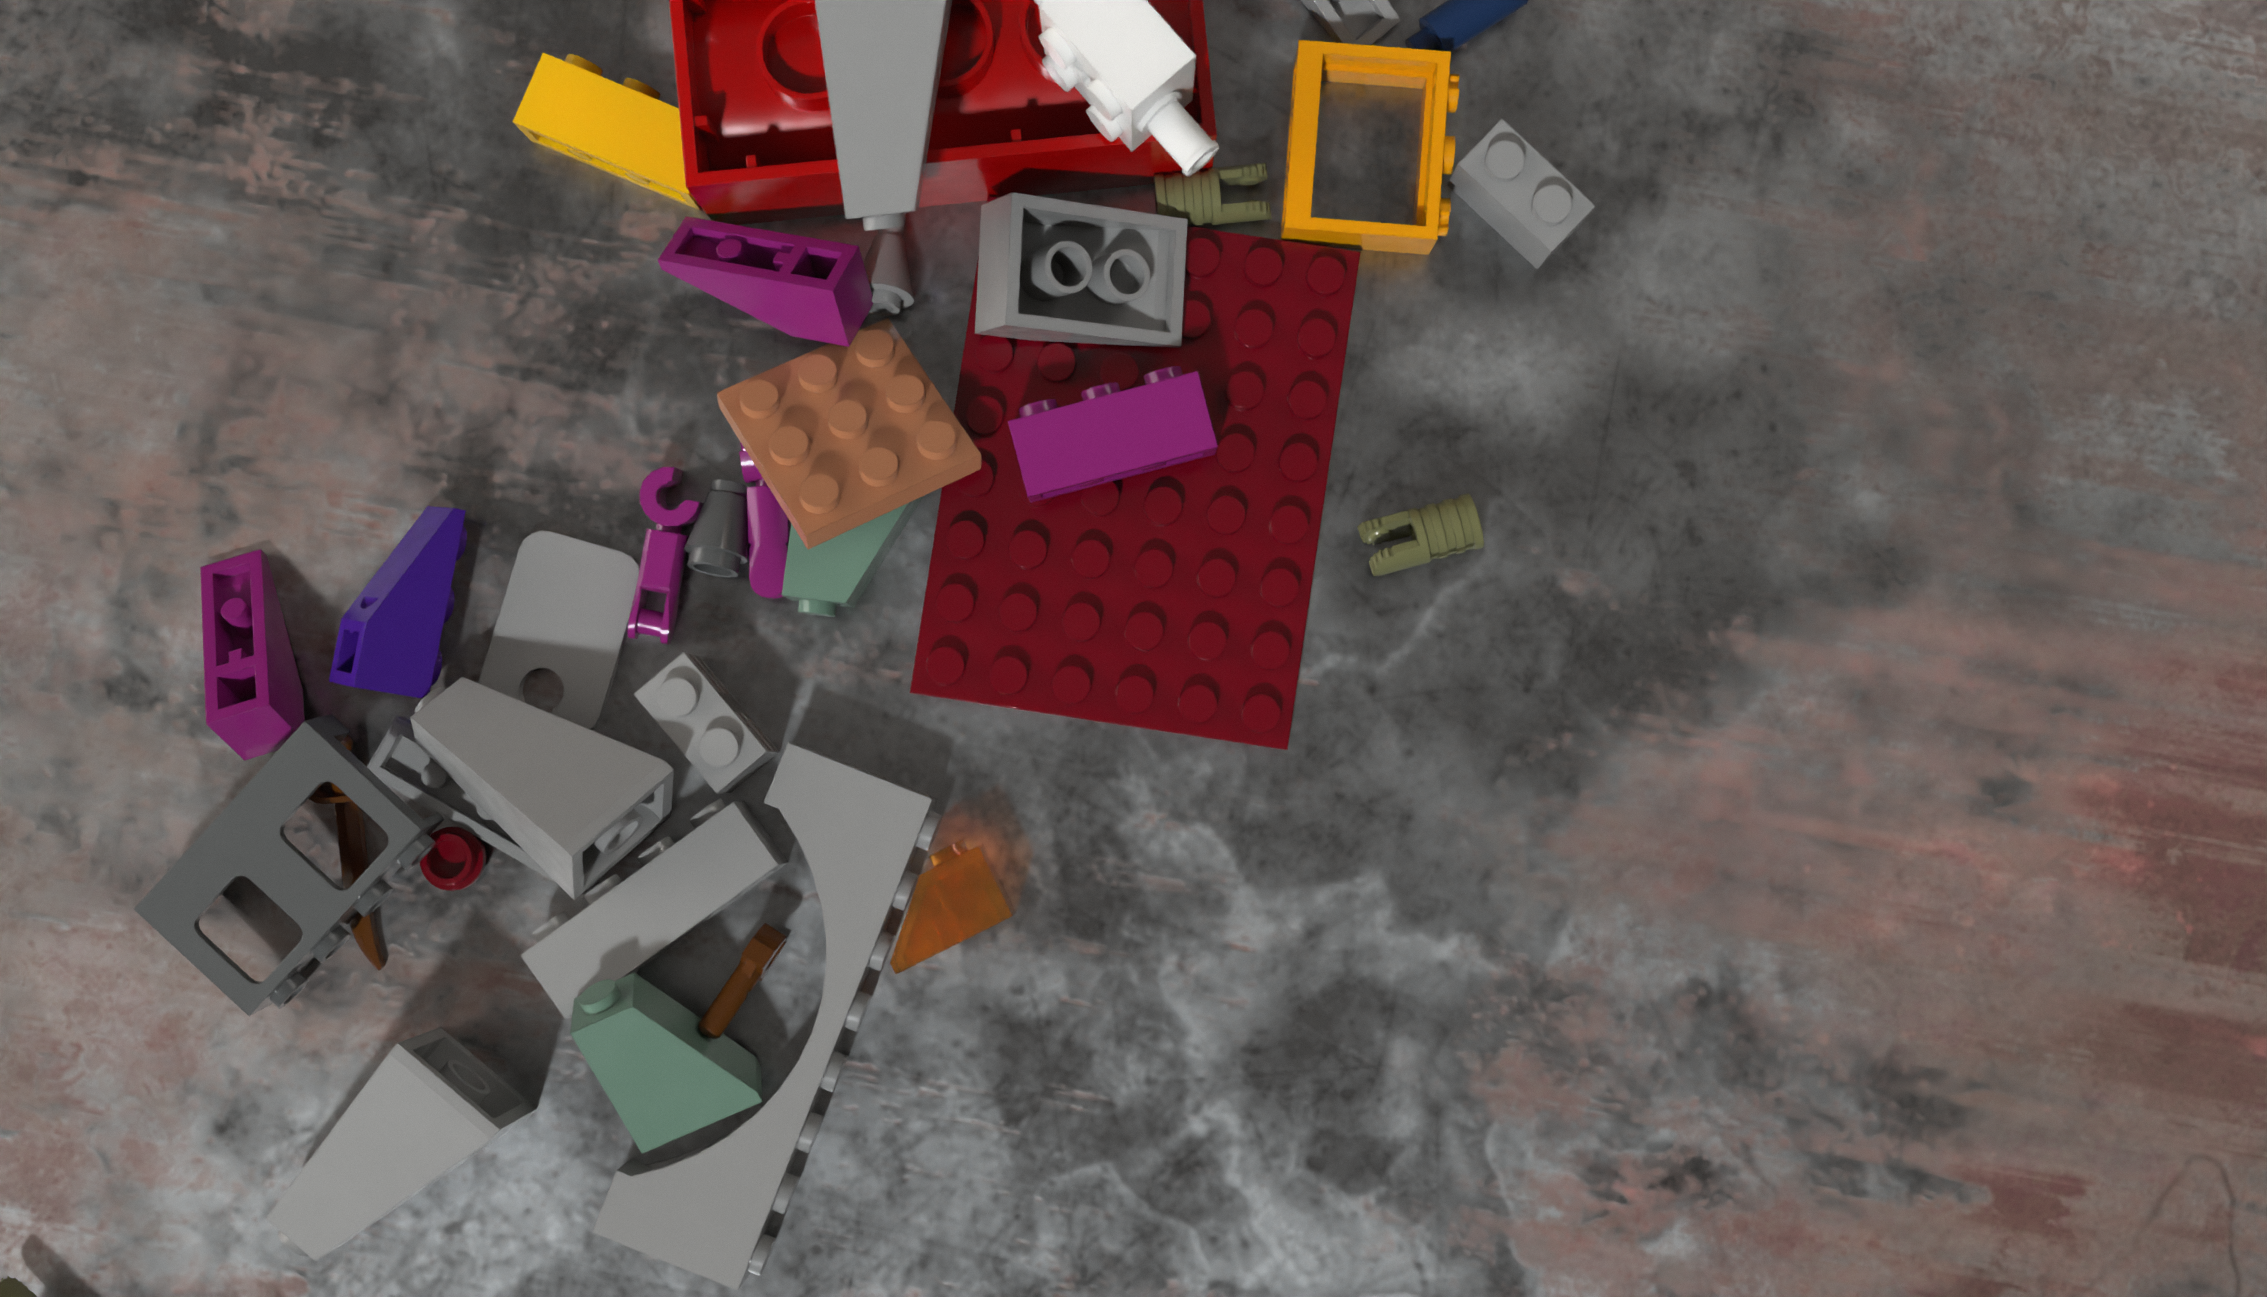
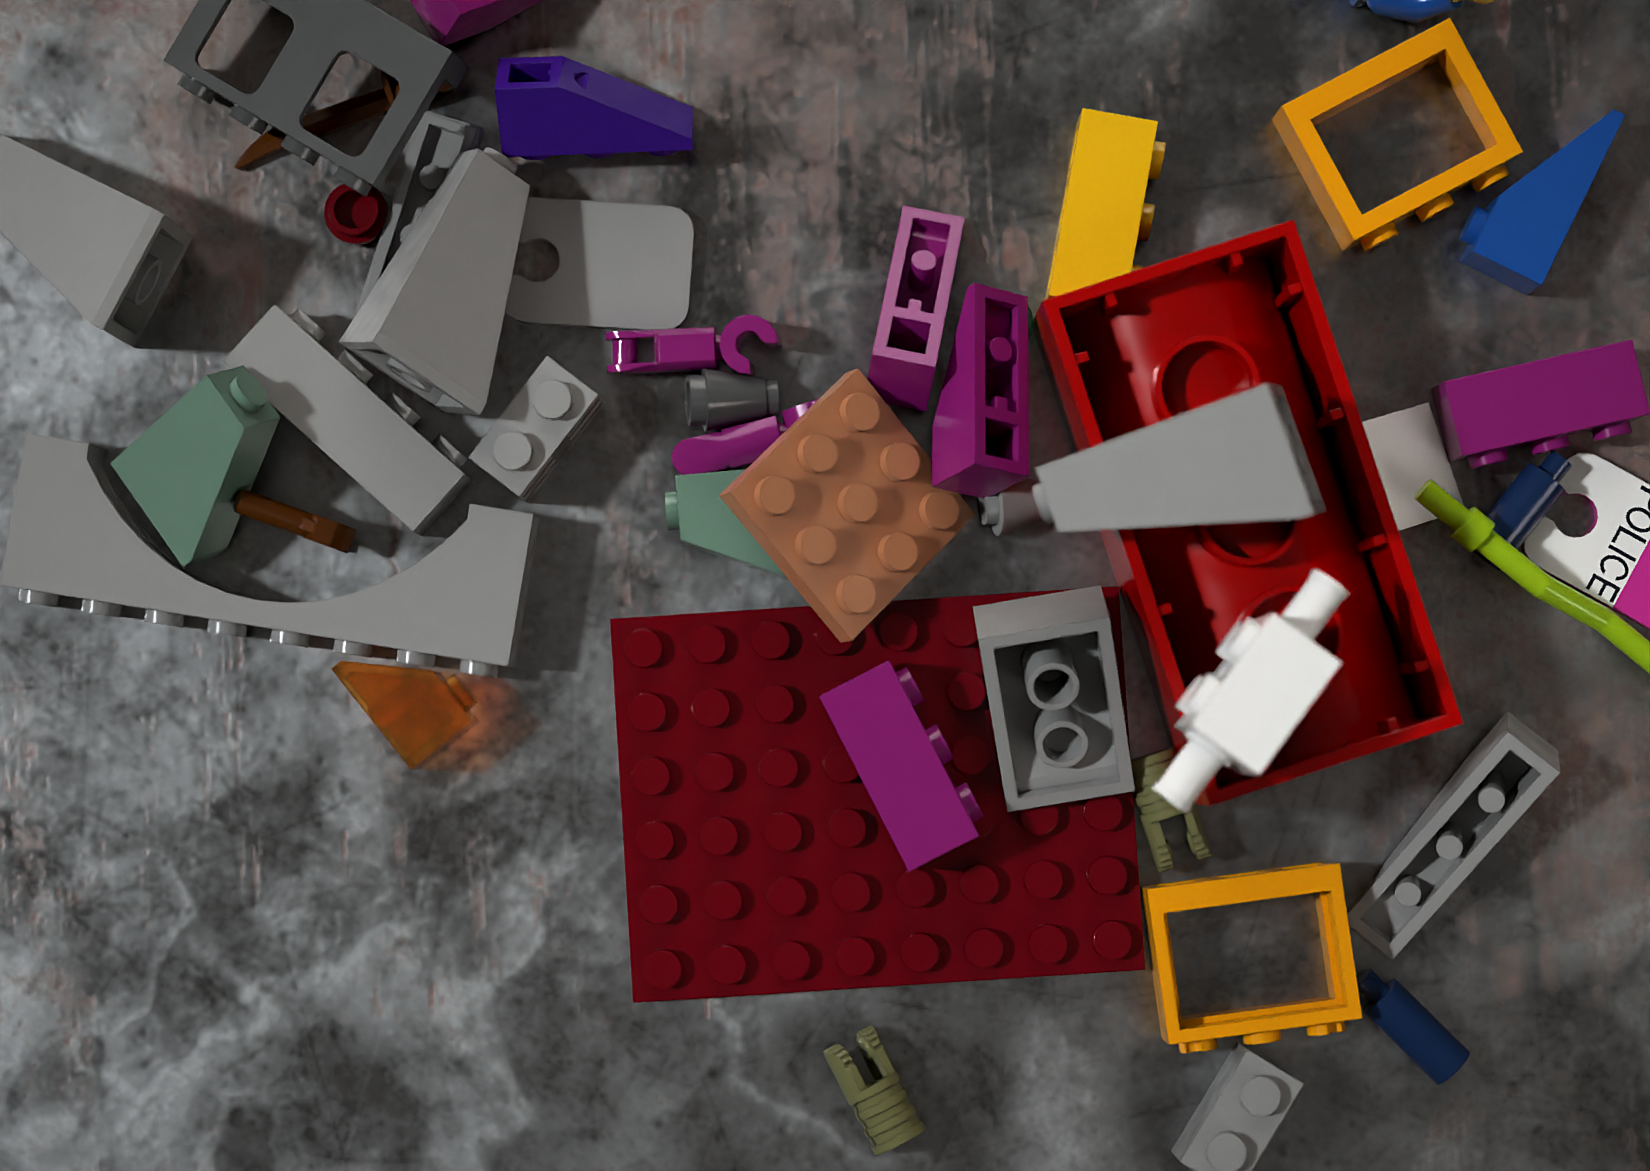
camera: 80 degrees right, 0 degrees up
none -> magenta slope [867,205,965,411]

